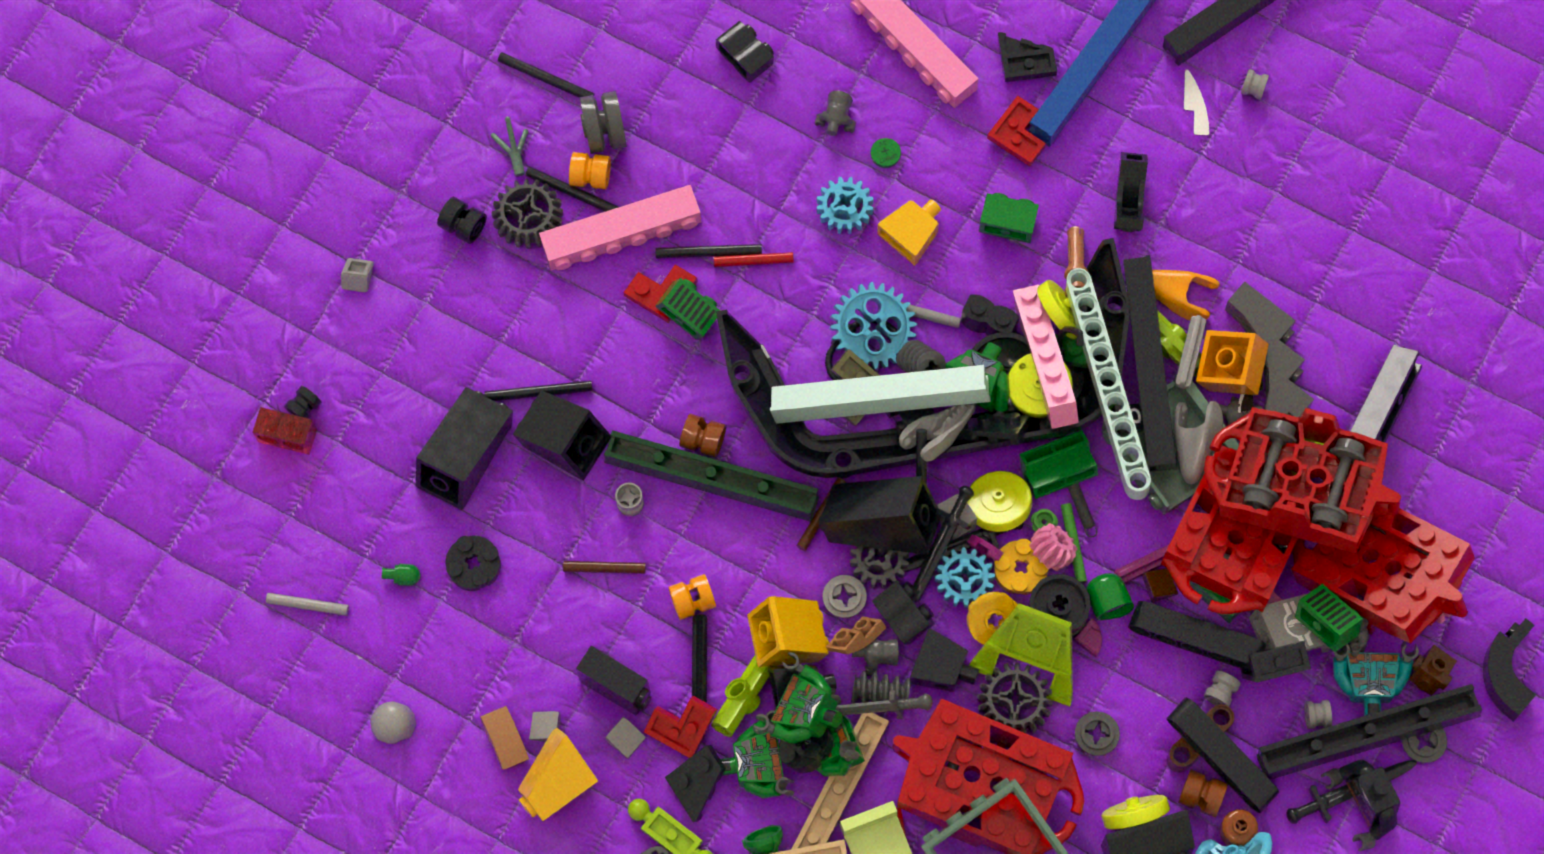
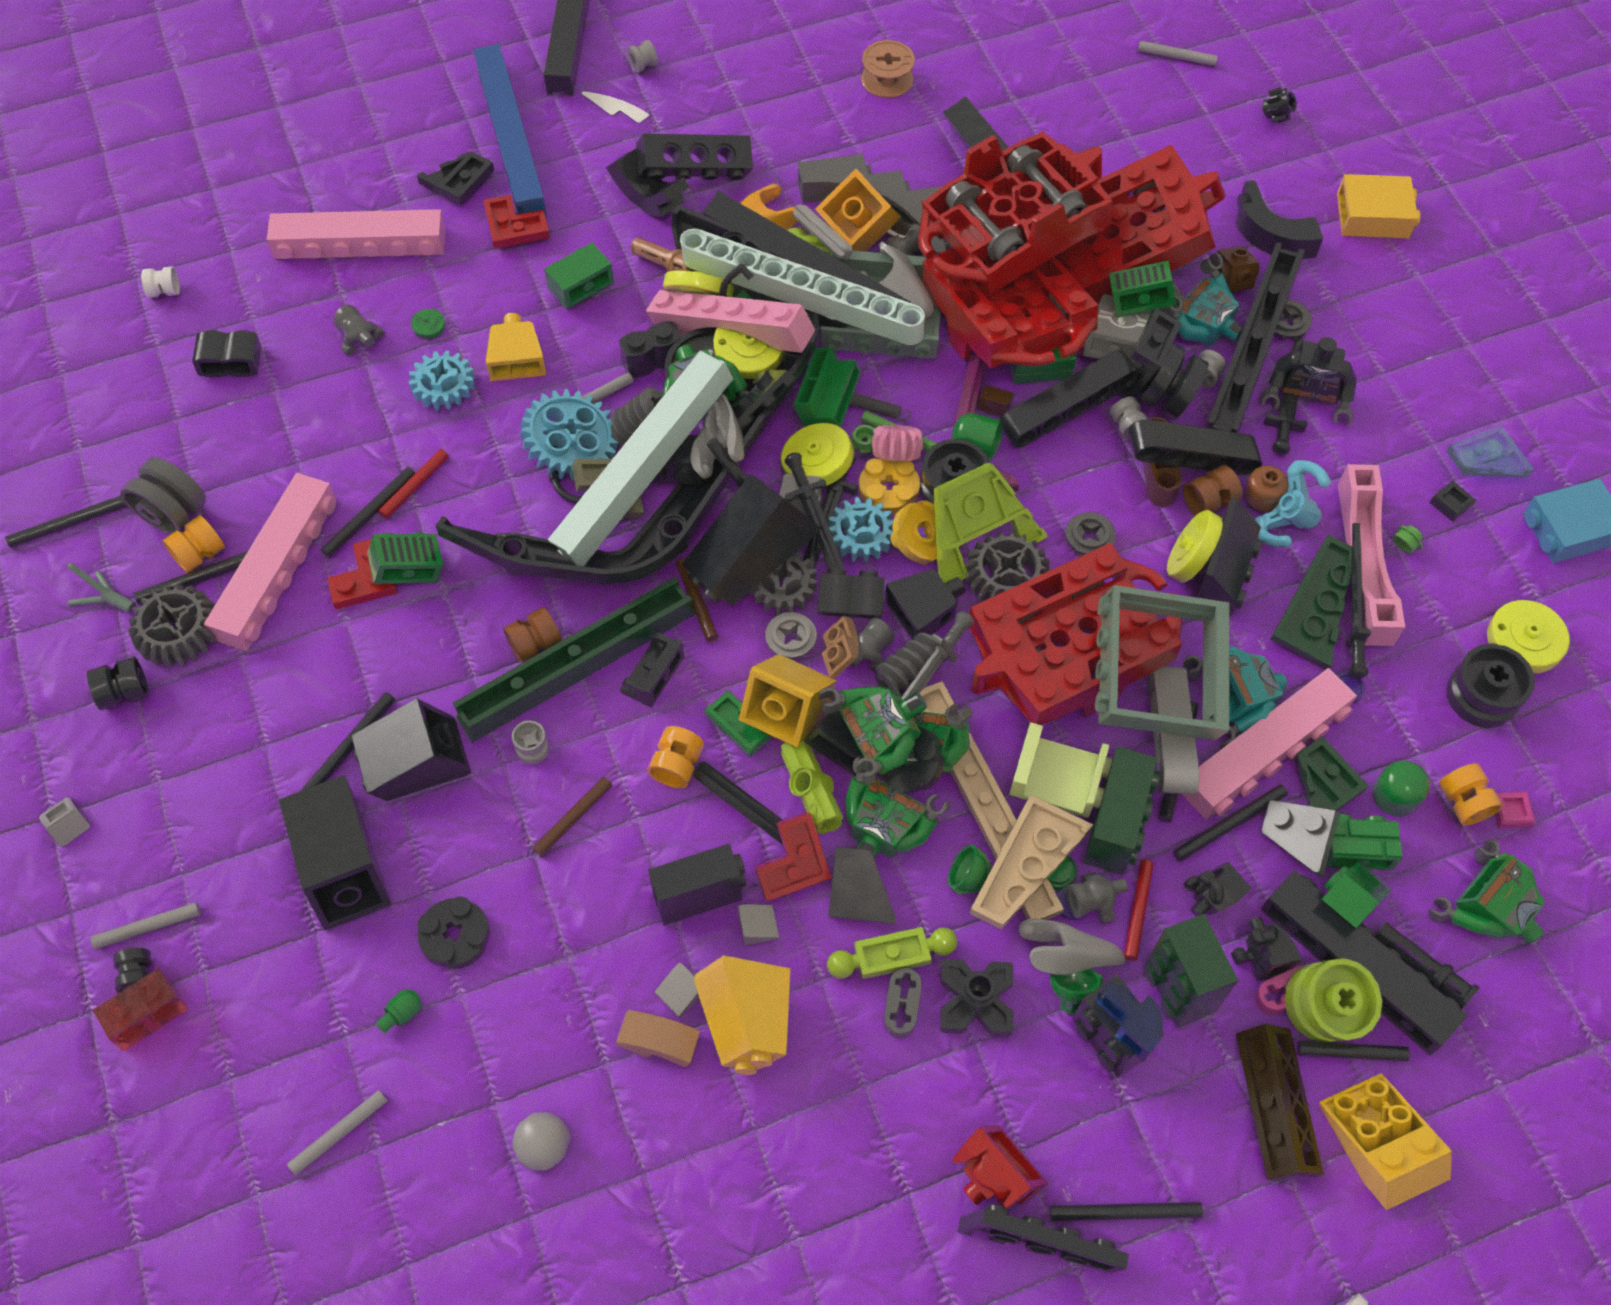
camera: 55 degrees left, 10 degrees down
magenta tile [967,534,1003,561] -> none
none -> light grey bar [90,902,201,950]
none -> black hinge [620,632,684,708]
none -> black brick [636,134,753,181]
none -> green plate [704,690,773,758]
none -> nougat piece [861,40,915,98]
none -> black wheel [1138,343,1209,420]

